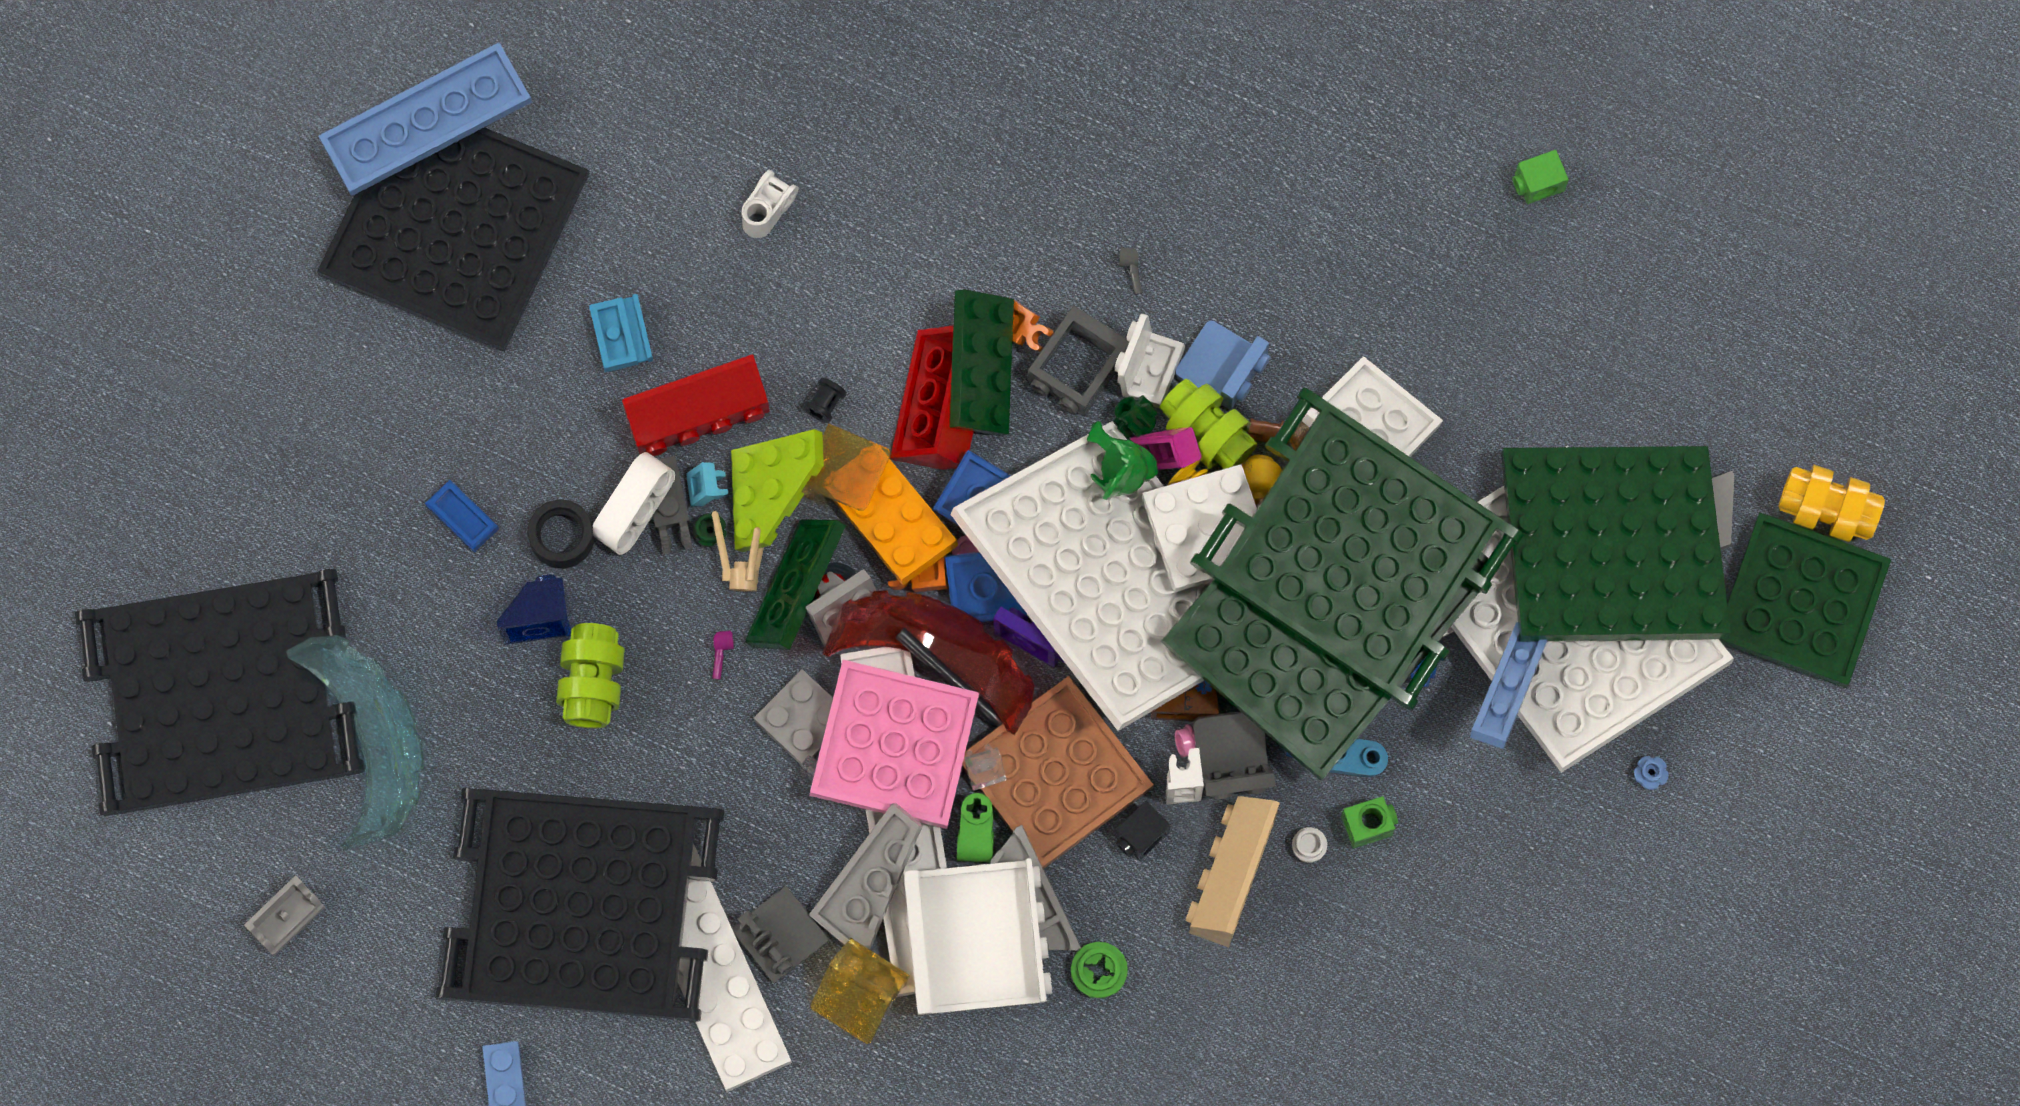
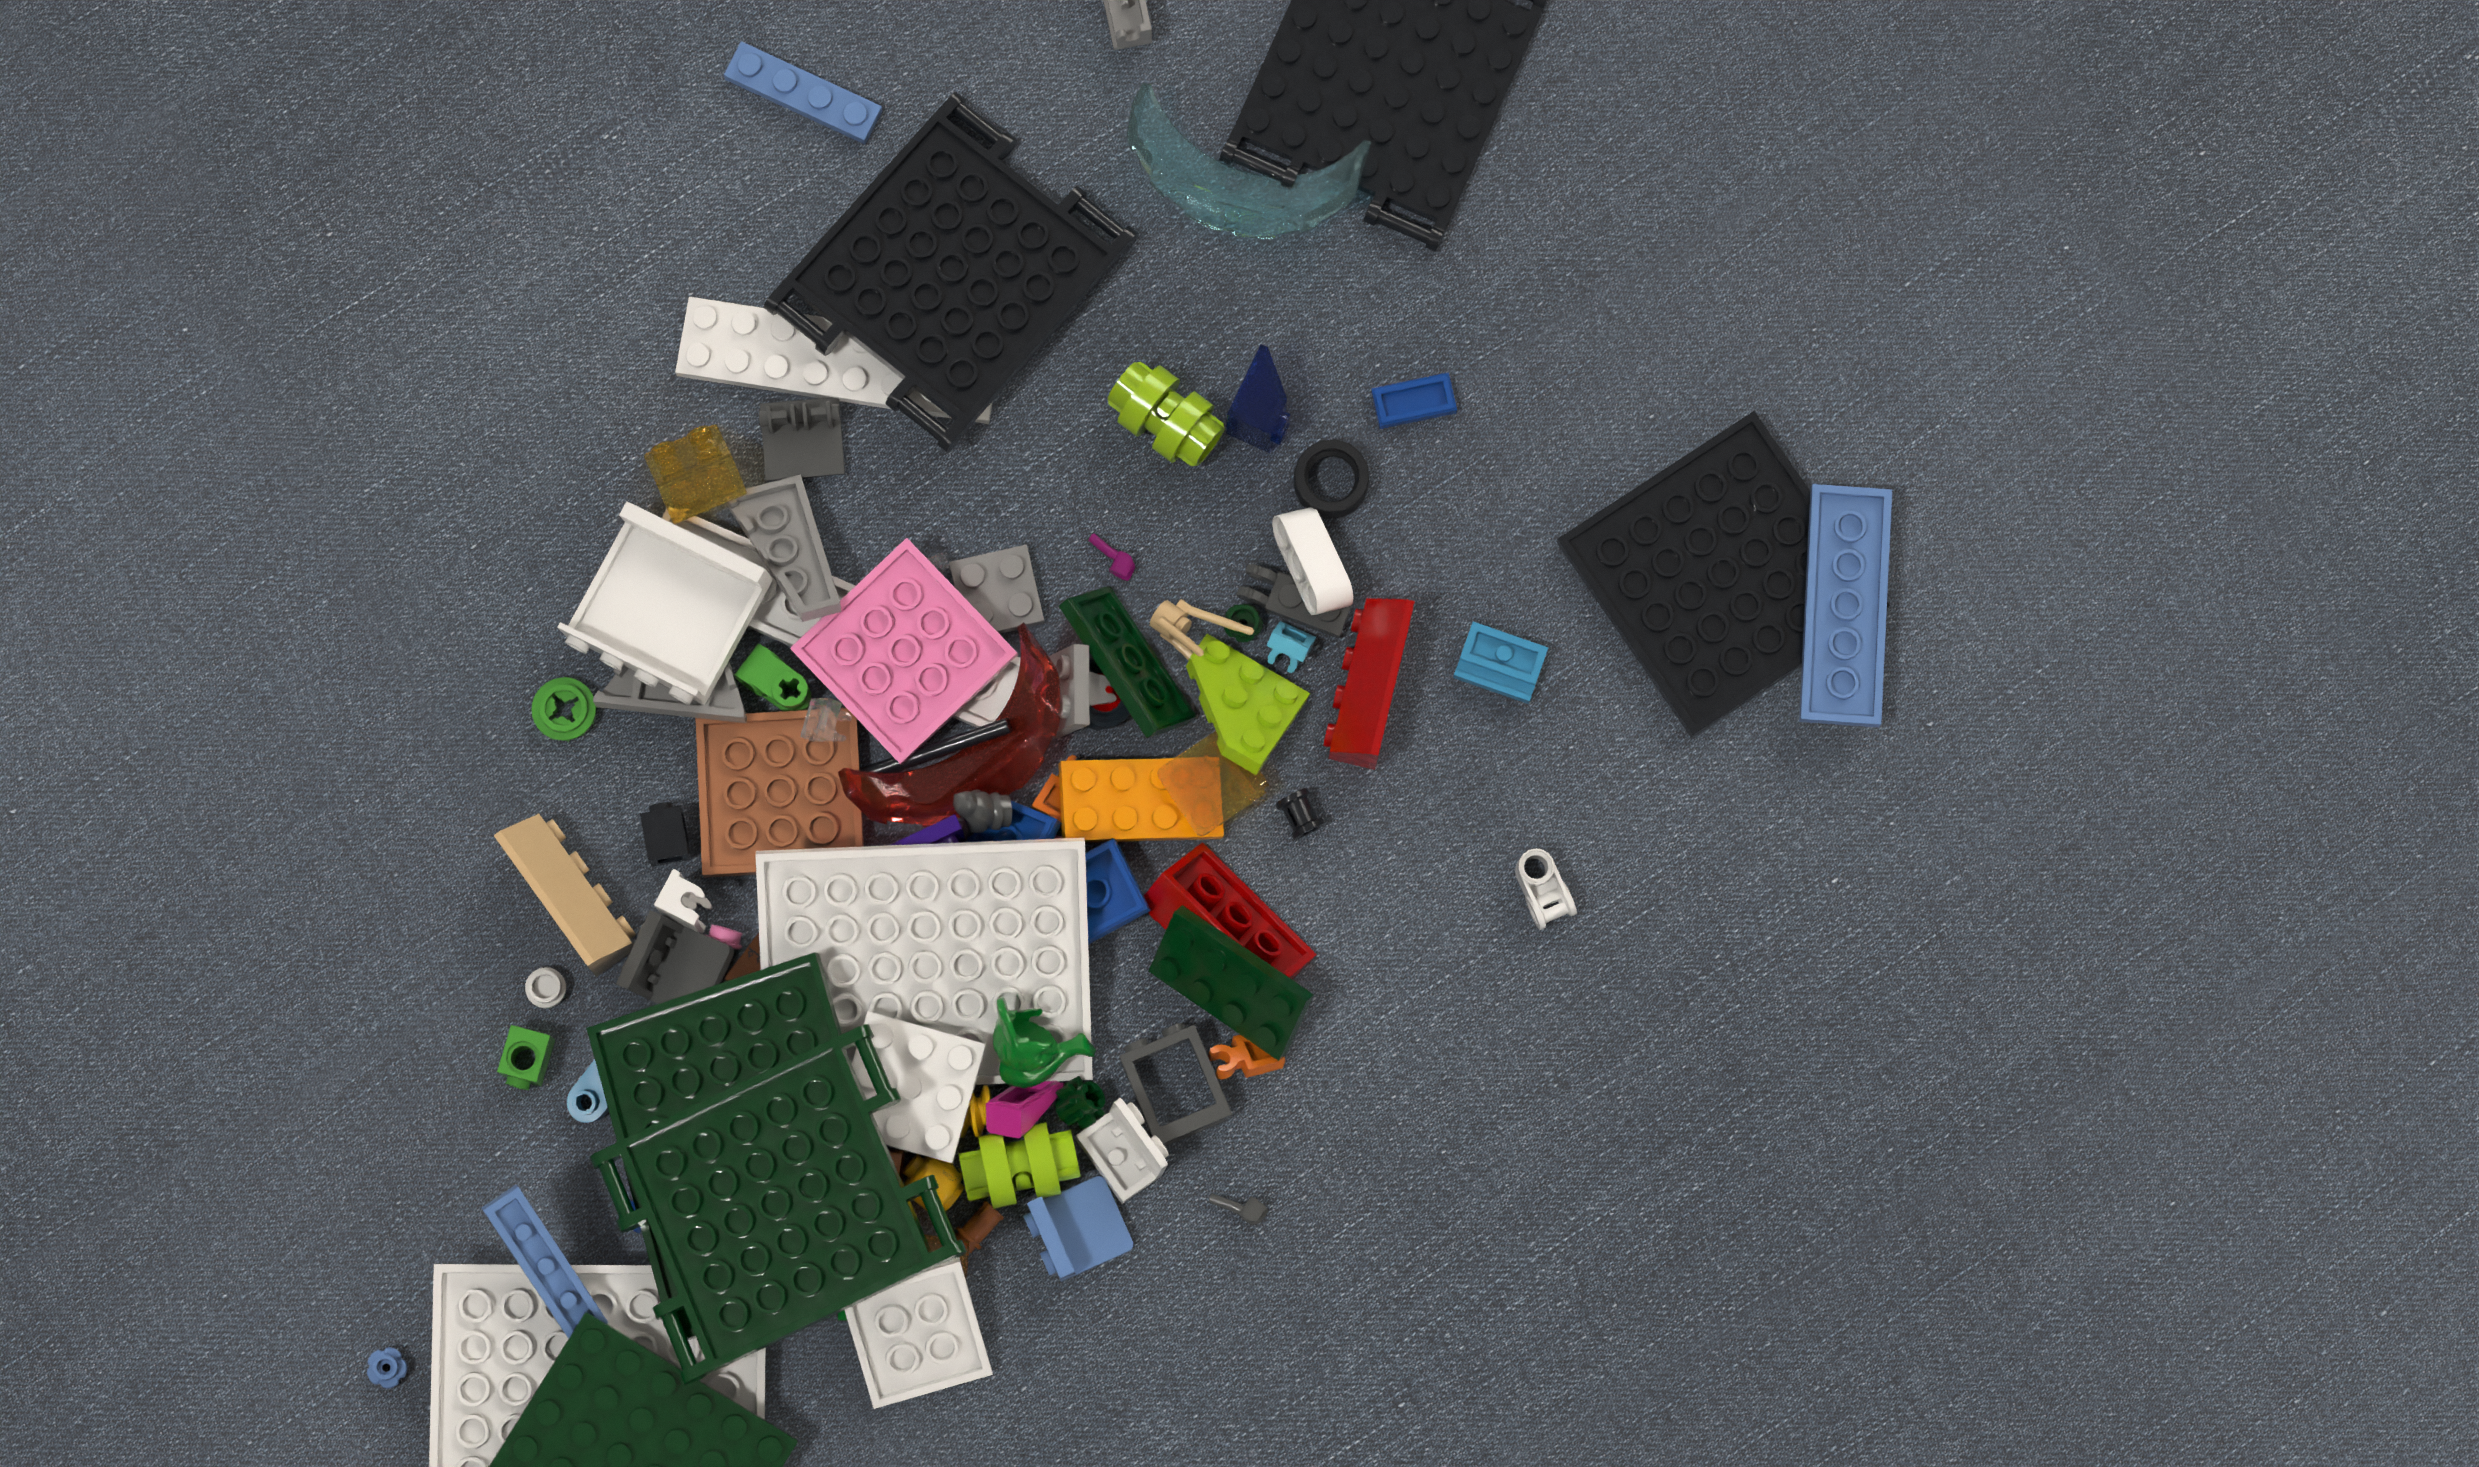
camera: 120 degrees right, 5 degrees up
none -> dark grey animal [953,790,1012,837]

